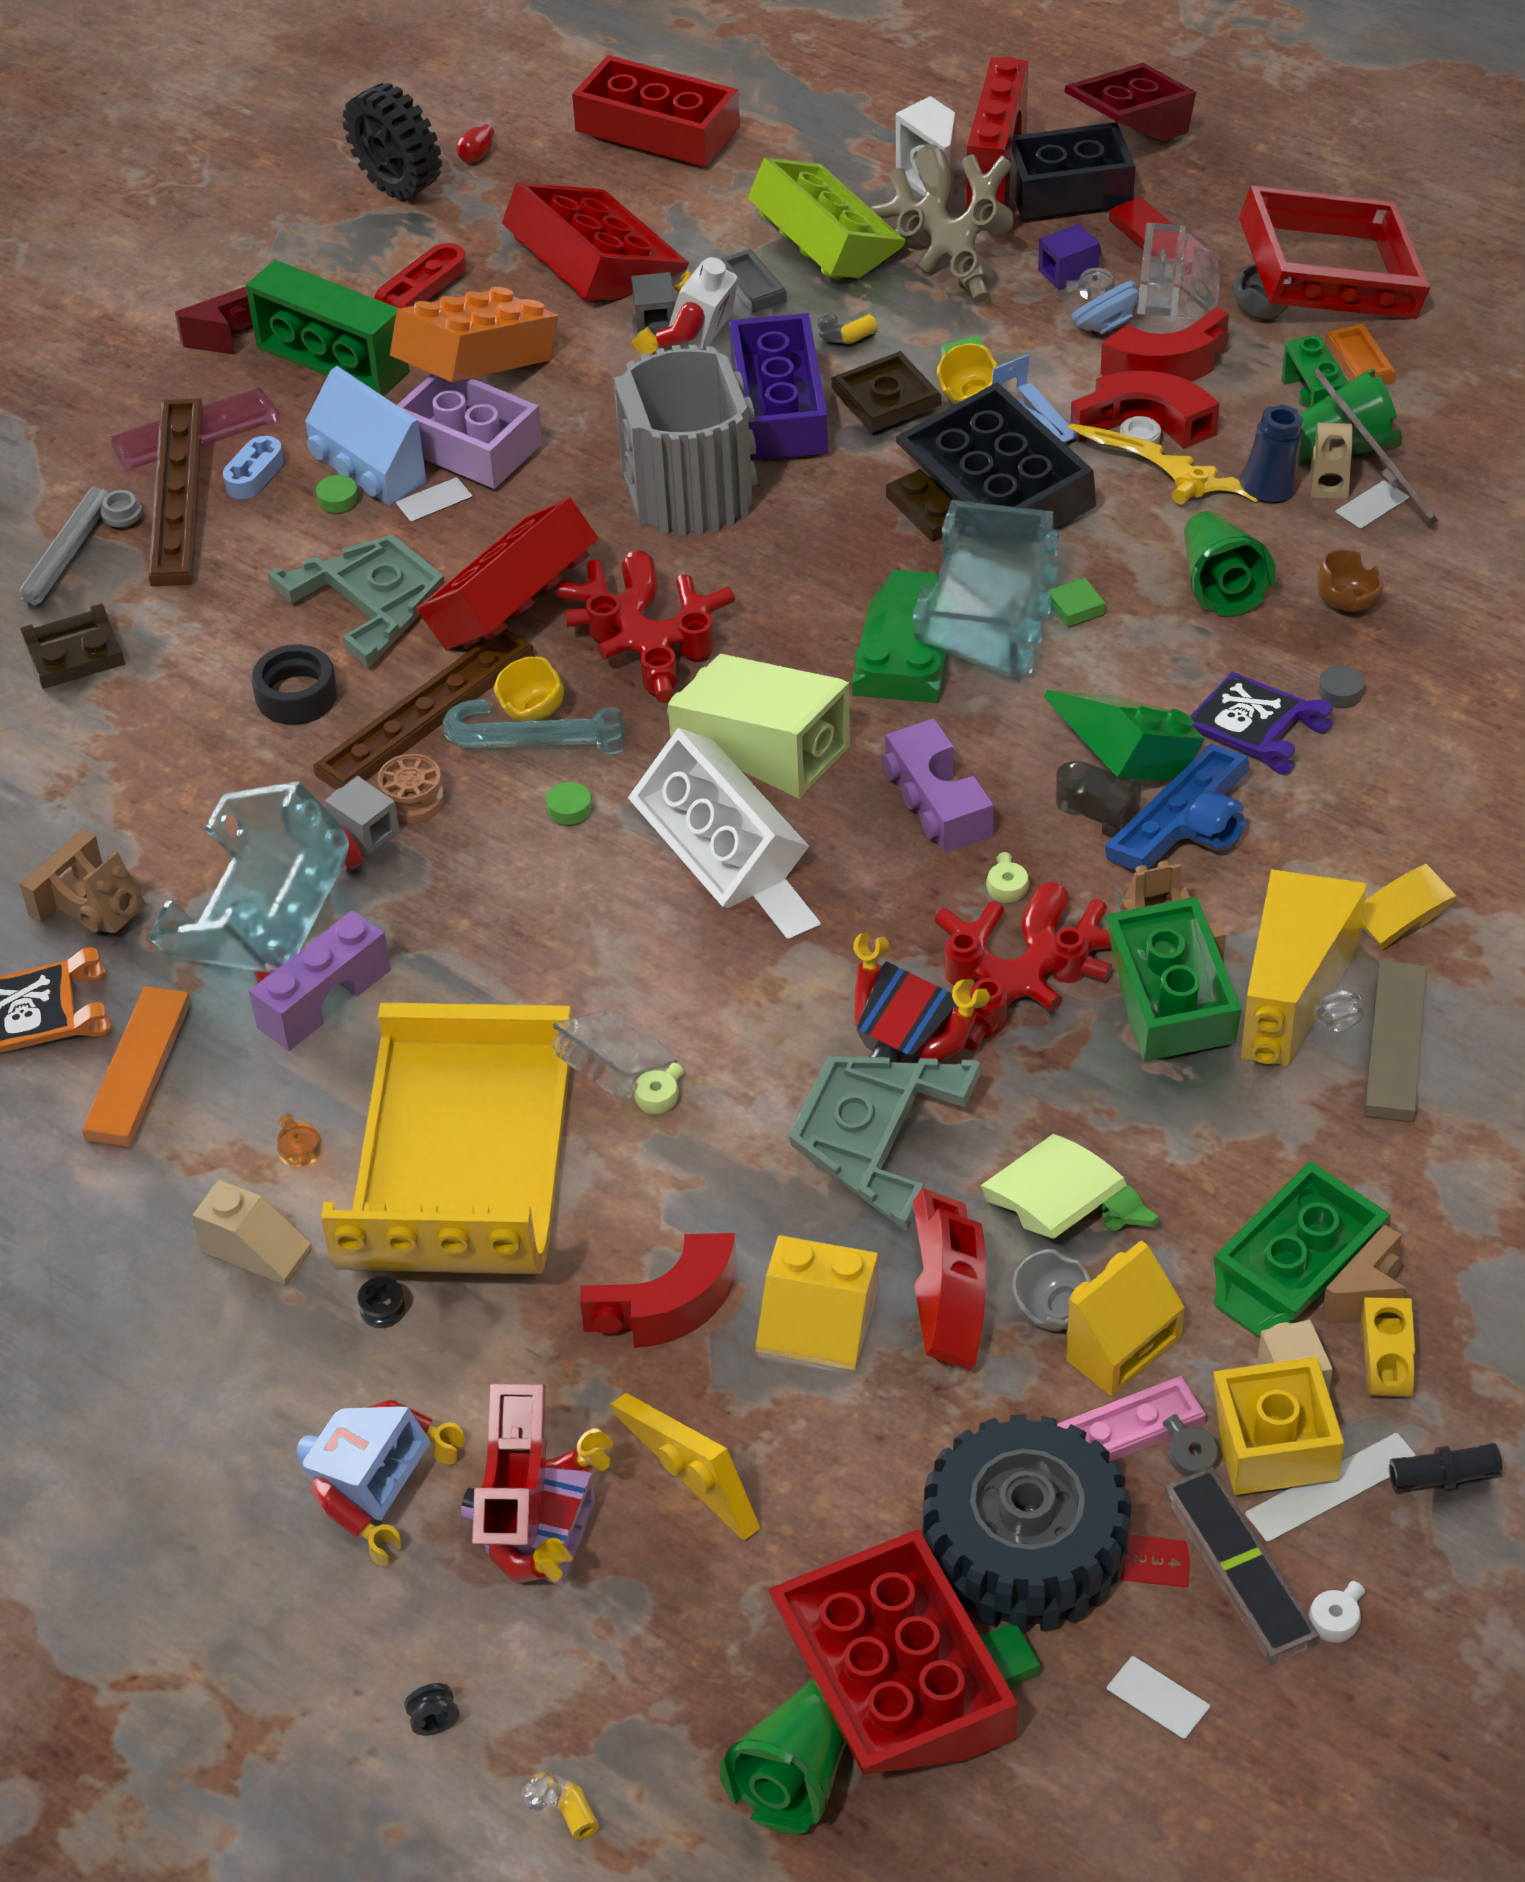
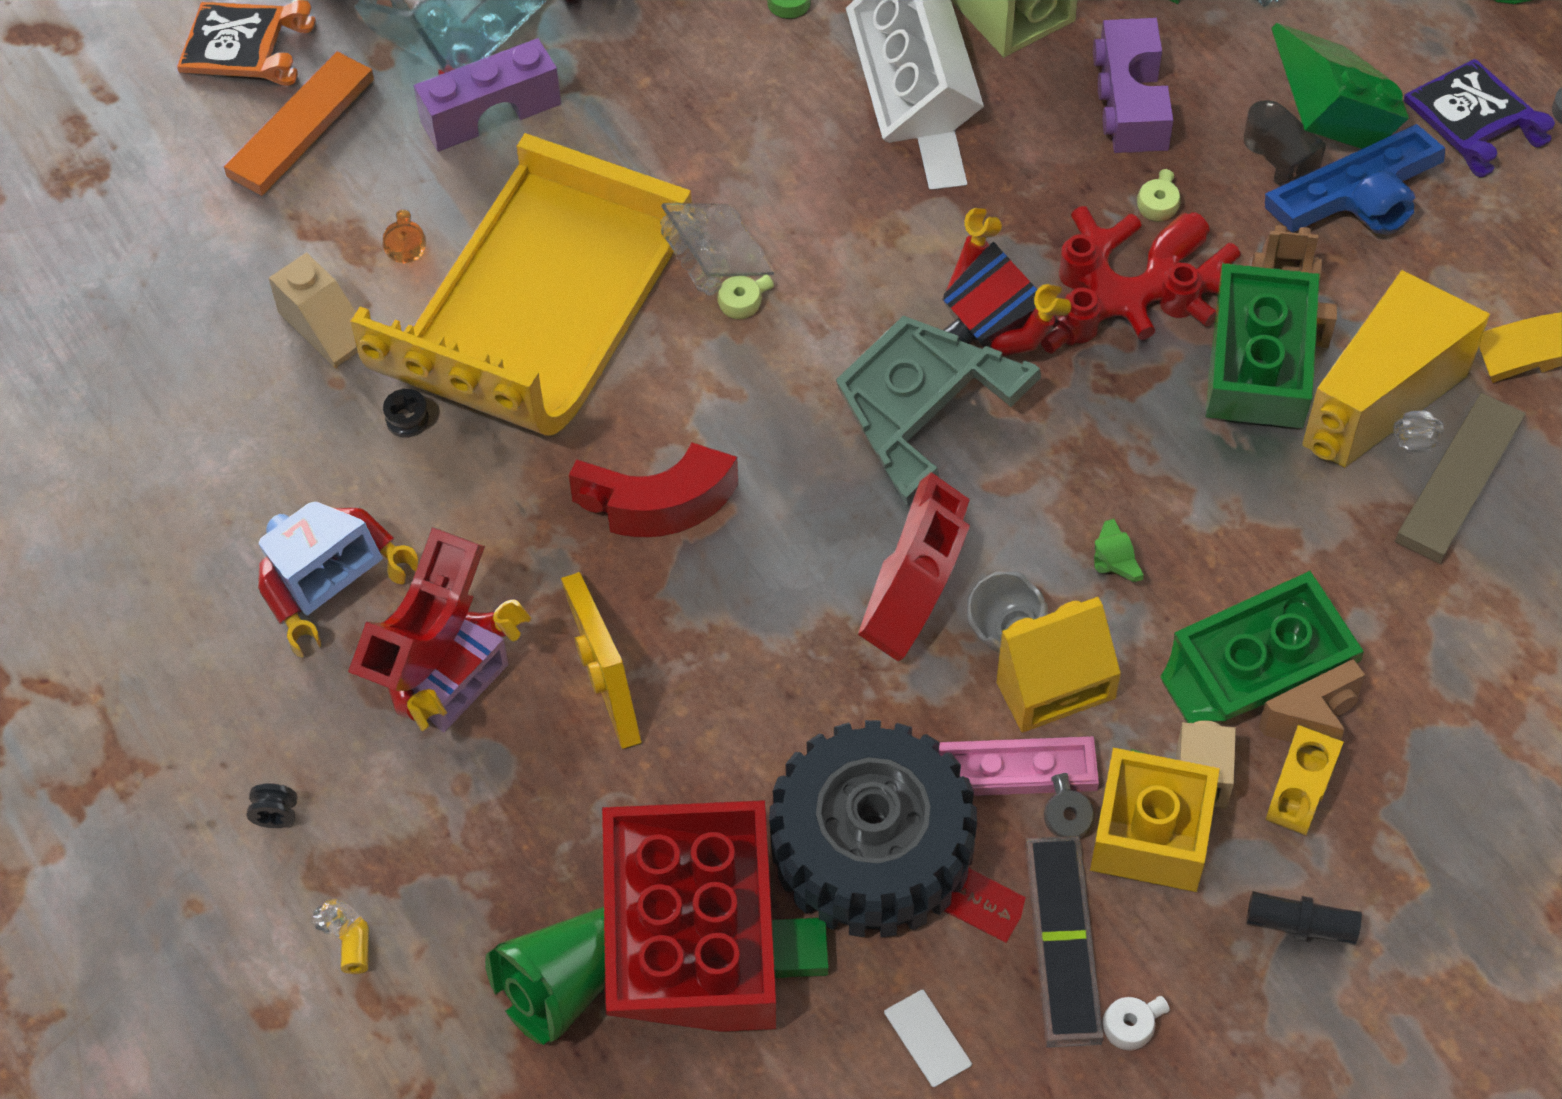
camera: 20 degrees right, 10 degrees up
yellow slope [755,1235,879,1371] -> none
yellowish green slope [980,1134,1127,1239] -> none
white sticker [1245,1433,1416,1541] -> none

